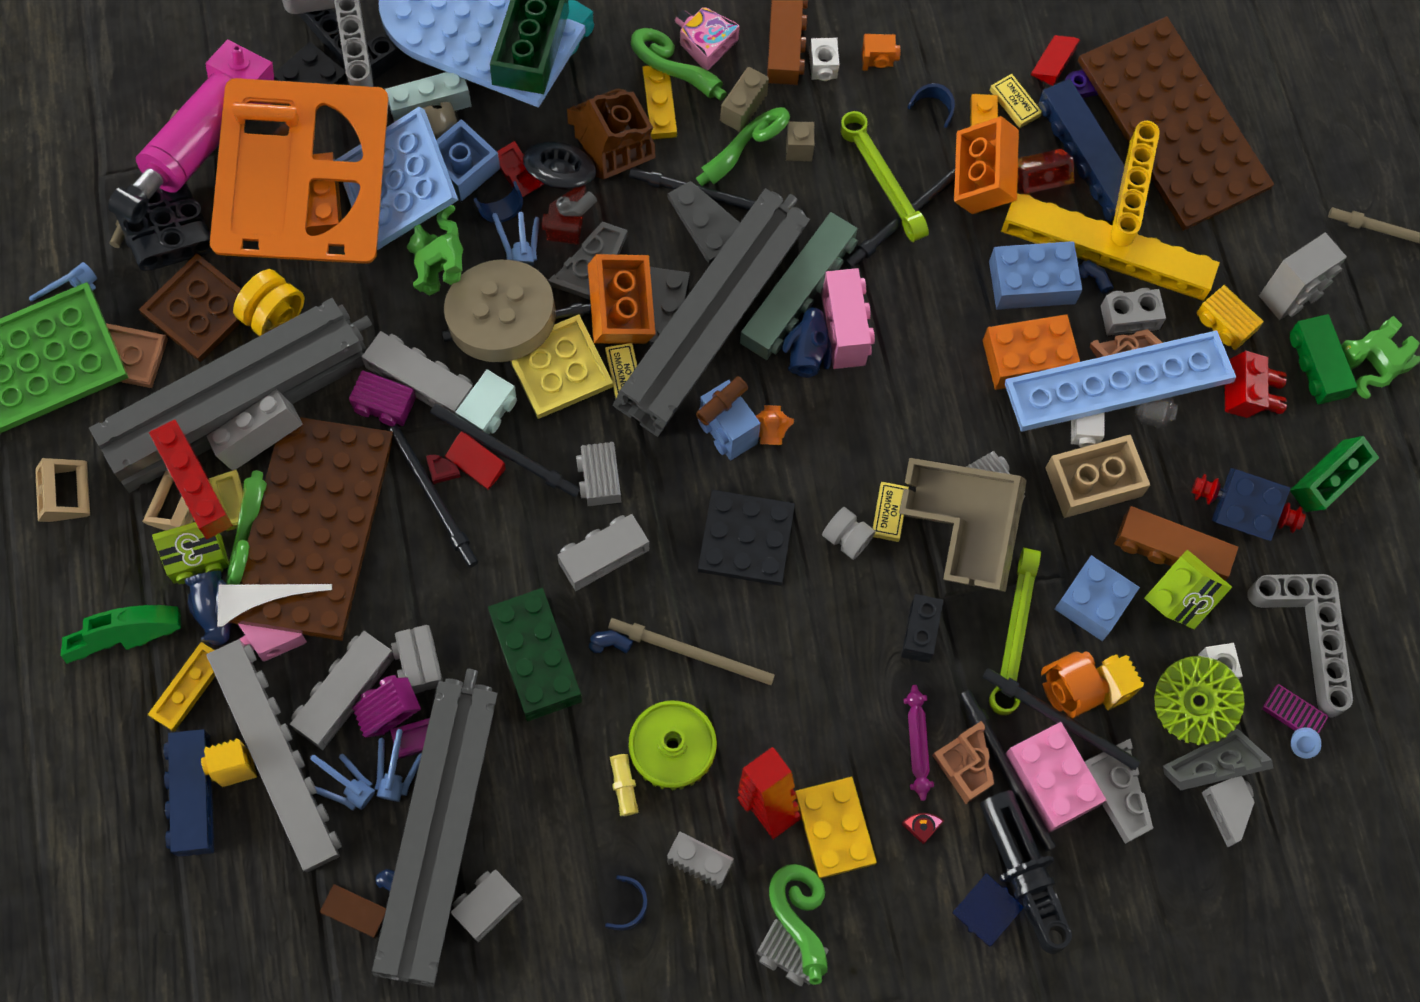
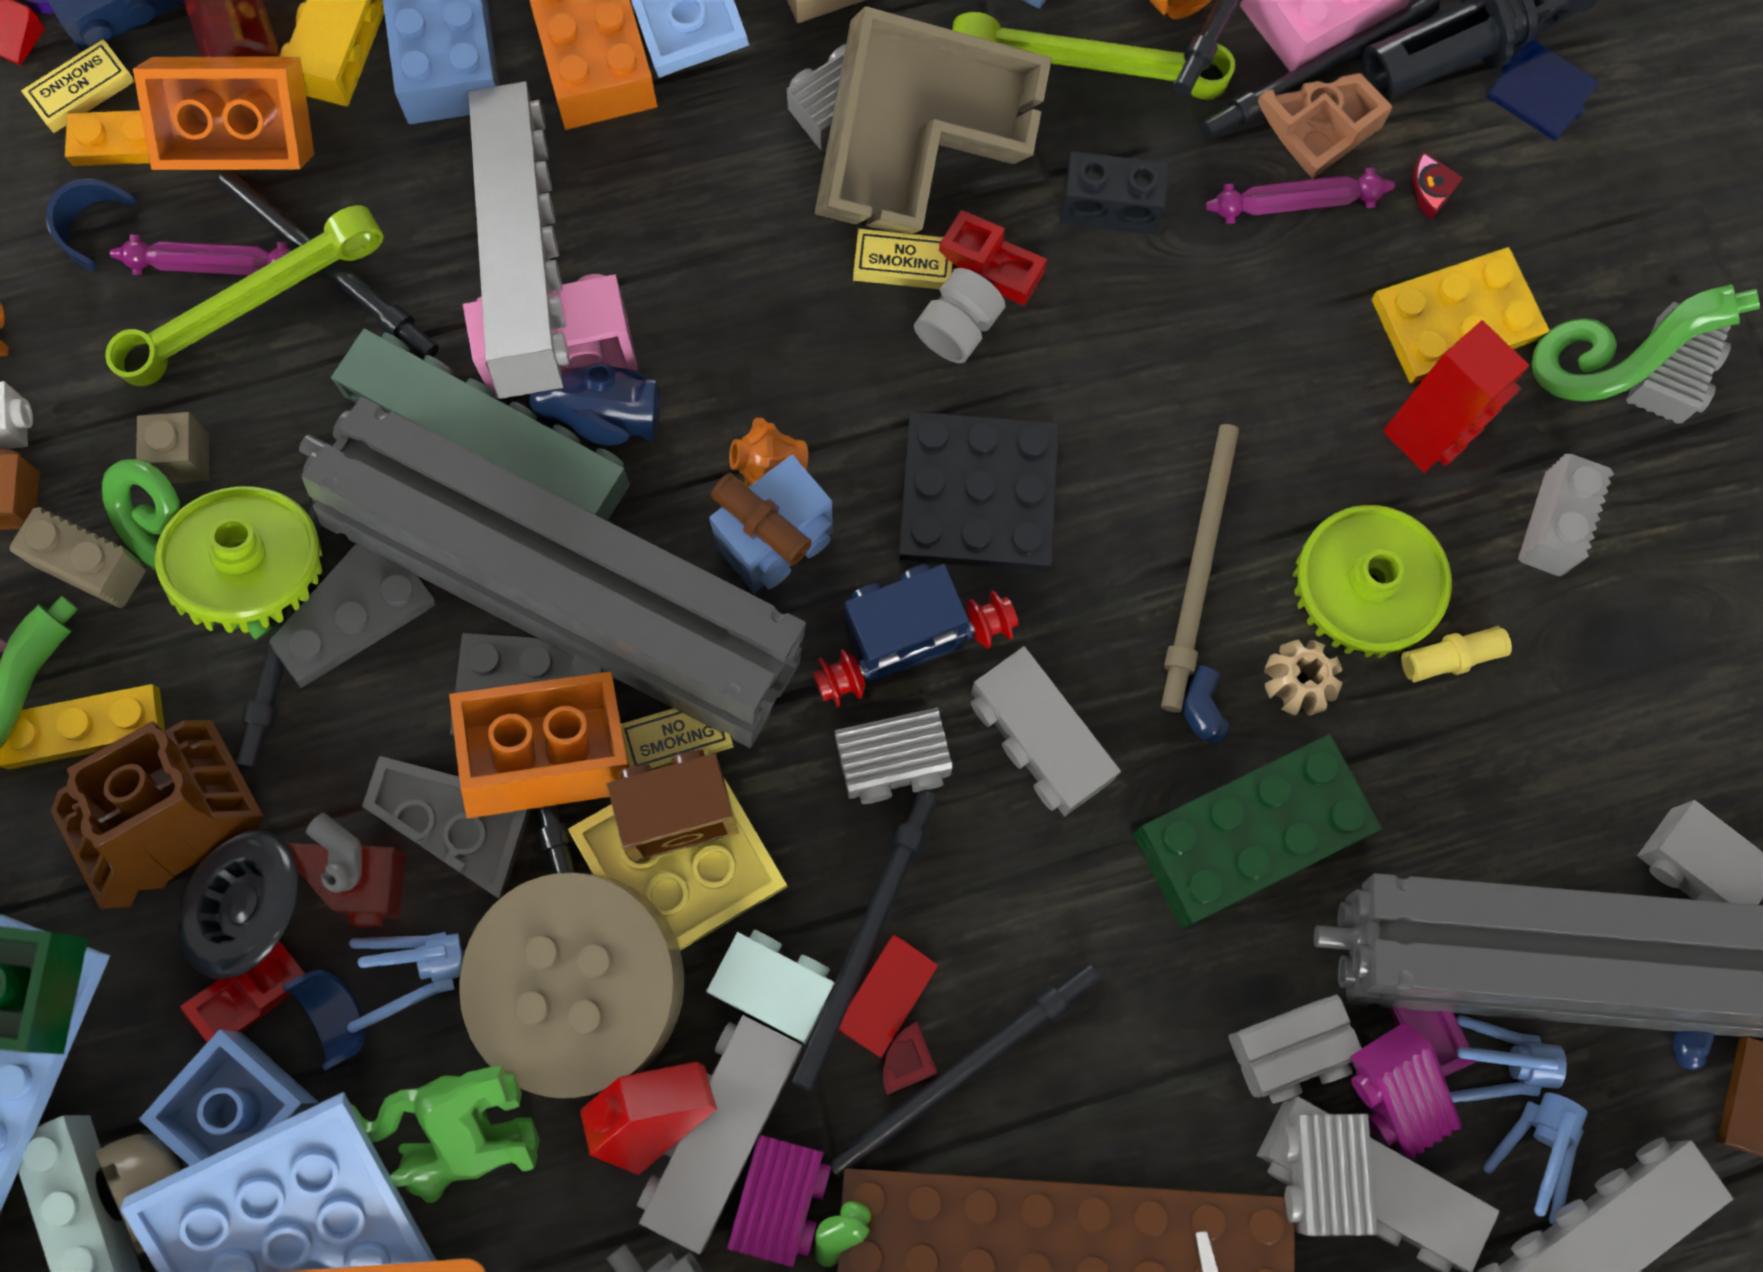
camera: 95 degrees left, 5 degrees up
dark blue helmet [605,875,647,931] -> none
none -> magenta wheel [110,234,291,275]
none -> lime wheel [155,486,322,633]
none -> light grey brick [468,81,570,399]
none -> red slope [580,1062,717,1175]
none -> reddish brown brick [606,749,739,863]
none -> dark blue brick [812,564,1018,708]
none -> bright green arm [814,1201,871,1267]
none -> red slope [939,210,1047,306]
none -> tan piece [1264,639,1342,716]
none -> light grey brick [1281,1114,1377,1236]

